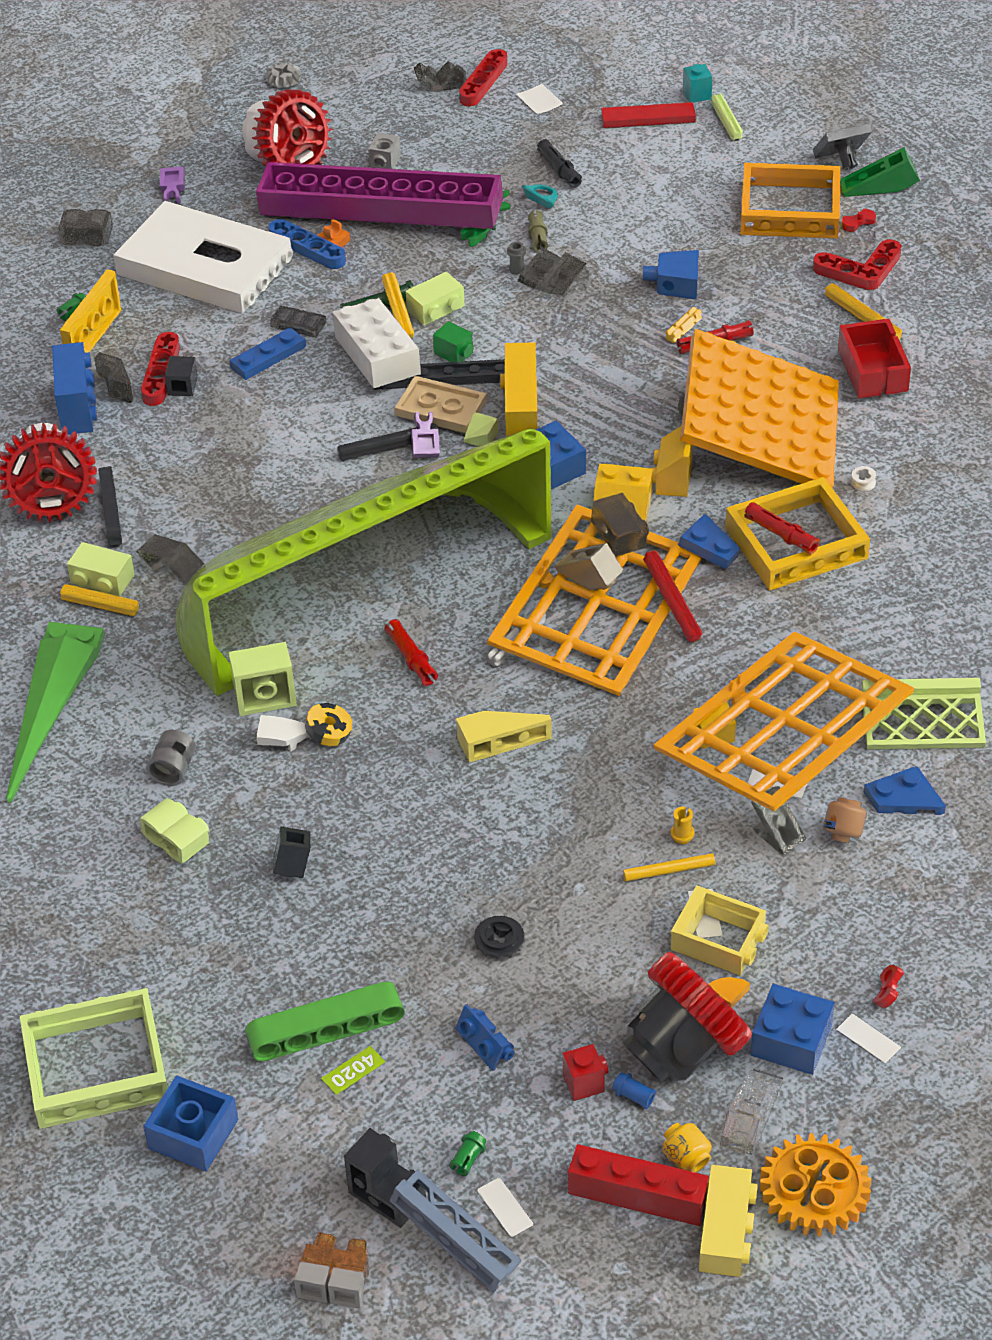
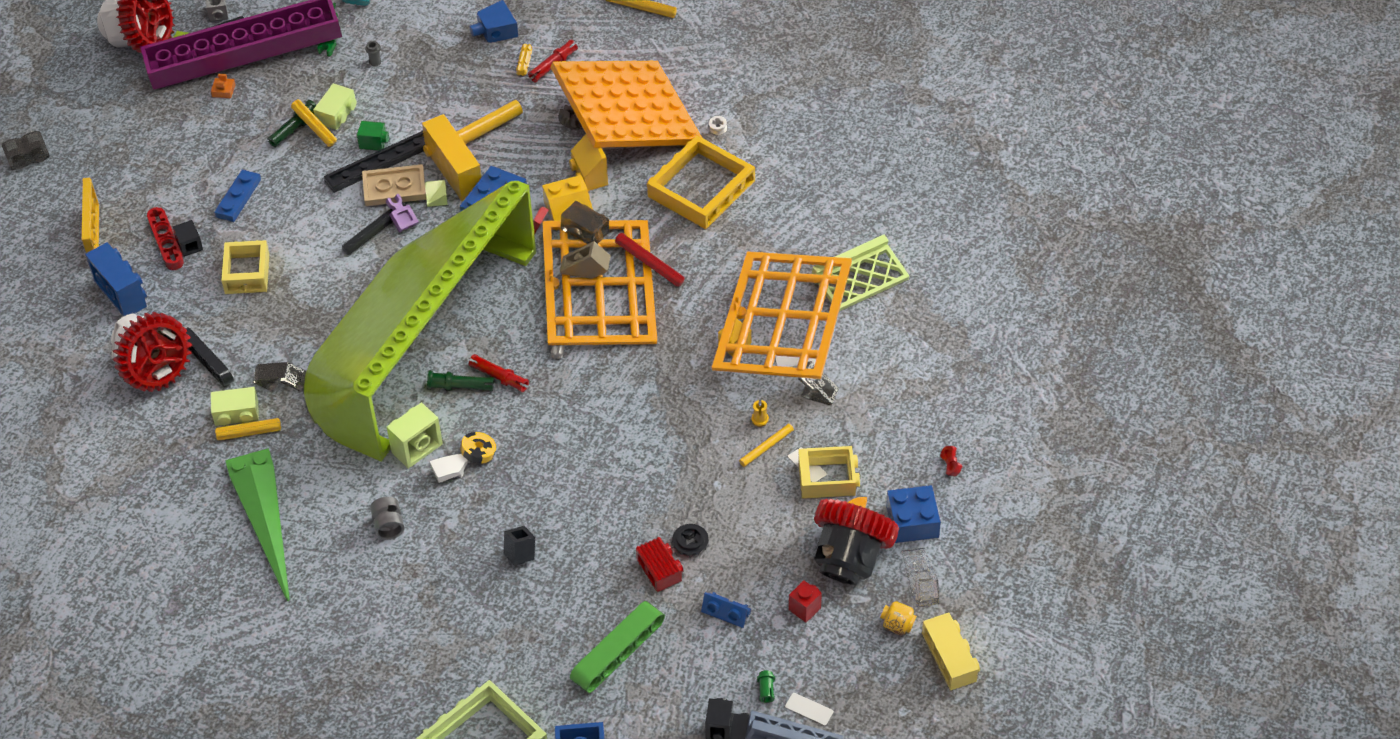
camera: 30 degrees left, 5 degrees up
green pin [56,293,86,321] -> none
clear smoke slope [94,352,133,403] -> none
white panel [113,201,293,314] -> none
yellowish green brick [140,798,209,864] -> none
medium lavender plate [160,167,185,204] -> none
blue beam [269,219,346,269] -> none
tile [270,305,327,338] -> none
lime sticker [321,1045,386,1095] -> none
white brick [332,298,421,388] -> none
light yellow slope [456,711,552,763] -> none
clear smoke slope [518,247,587,295] -> none
olive pin [528,210,548,252] -> none
red brick [568,1144,709,1226] -> none
blue pin [612,1072,657,1109] -> none
blue wing [678,514,740,569] -> none
red pin [744,502,820,555] -> none
light orange gear [760,1133,871,1237] -> none
medium nougat head [823,797,867,843] -> none
white sticker [836,1014,901,1063] -> none
red piece [838,318,911,398] -> none
blue wing [864,766,946,815] -> none
none -> light yellow window [221,240,269,294]
none -> dark green pin [427,370,494,391]
none -> yellow piece [456,100,523,144]
none -> tile [533,206,549,235]
none -> red brick [636,537,684,592]

